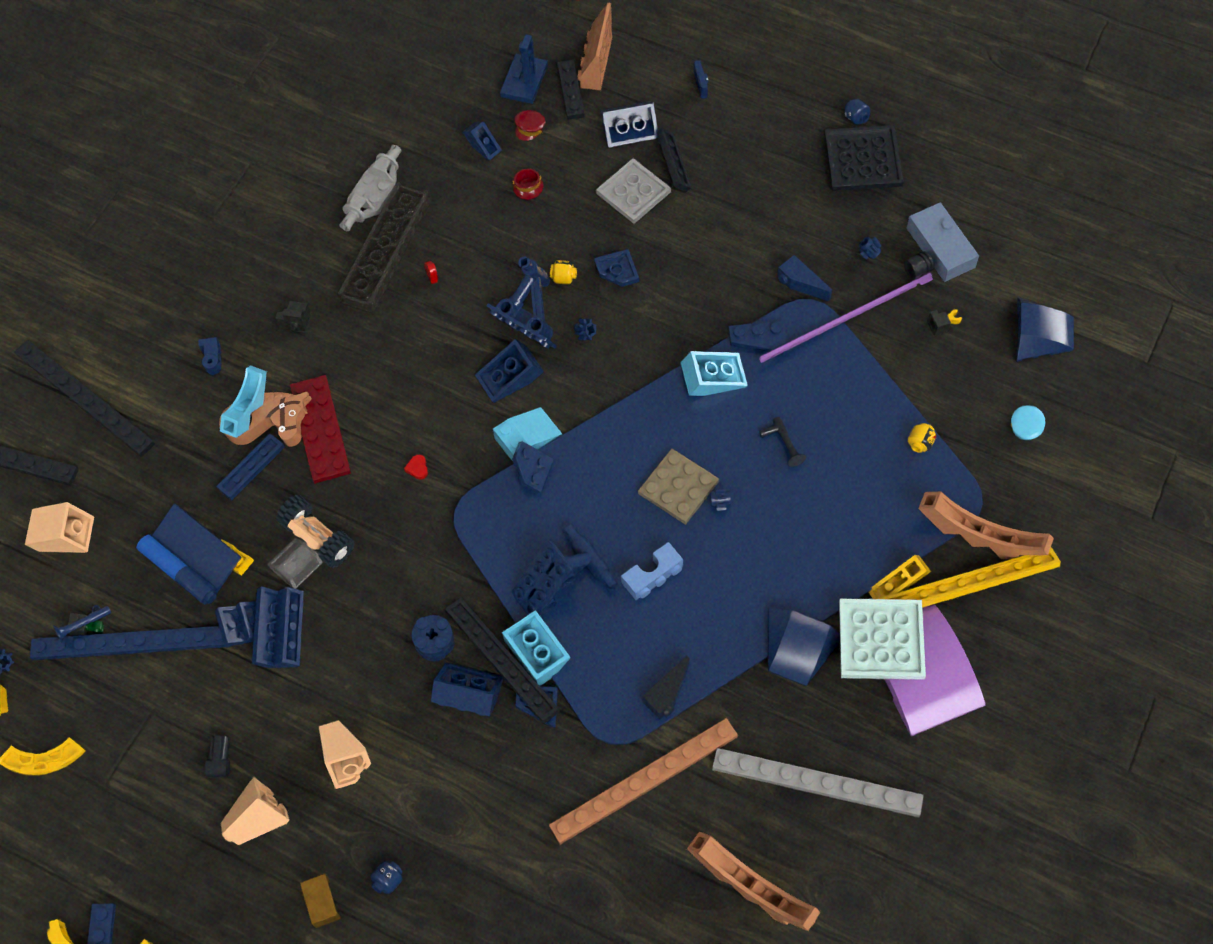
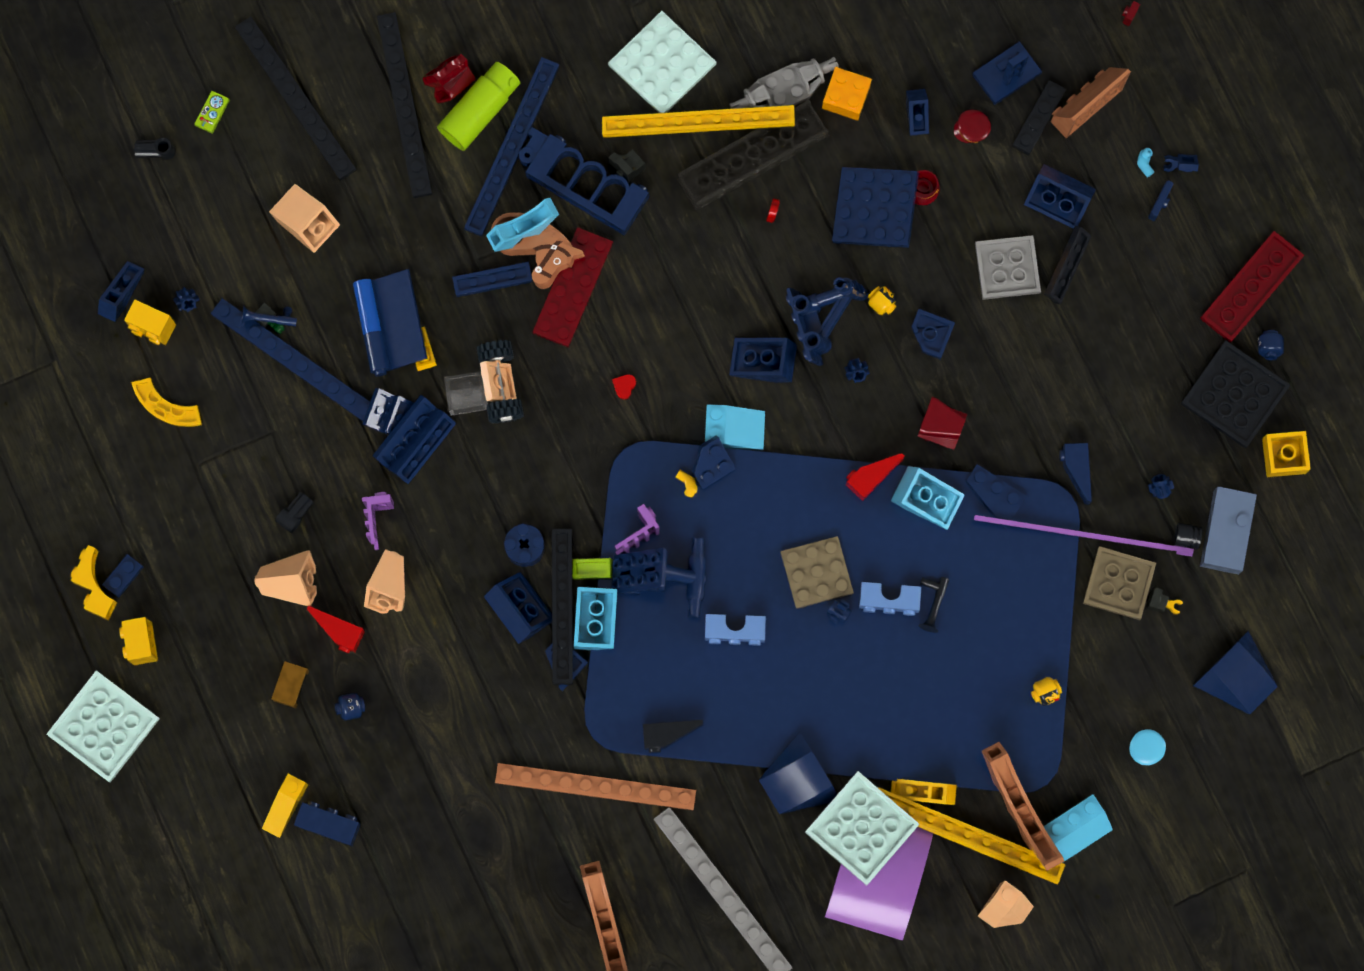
camera: 35 degrees right, 15 degrees up
none -> red slope [307,606,365,654]
none -> medium lavender plate [362,492,394,550]
none -> dark red piece [422,54,476,104]
none -> lime piece [437,62,521,151]
none -> dark blue plate [464,57,560,237]
none -> dark blue fence [526,134,649,236]
none -> lime tile [572,558,613,580]
none -> yellow plate [602,105,795,138]
none -> light aqua plate [608,11,716,113]
none -> medium lavender plate [615,504,659,555]
none -> yellow arm [675,469,698,497]
none -> light orange brick [822,67,872,121]
none -> dark blue plate [832,167,919,248]
none -> red slope [846,453,905,501]
none -> medium blue arch [859,582,921,616]
none -> dark red piece [918,397,967,450]
none -> light nougat slope [978,881,1034,928]
none -> medium azure slope [1044,795,1113,861]
none -> dark tan plate [1083,546,1156,620]
none -> medium azure arm [1137,148,1155,178]
none -> dark blue plate [1163,154,1199,172]
none -> dark red plate [1200,231,1304,343]
none -> yellow brick [1262,431,1311,477]

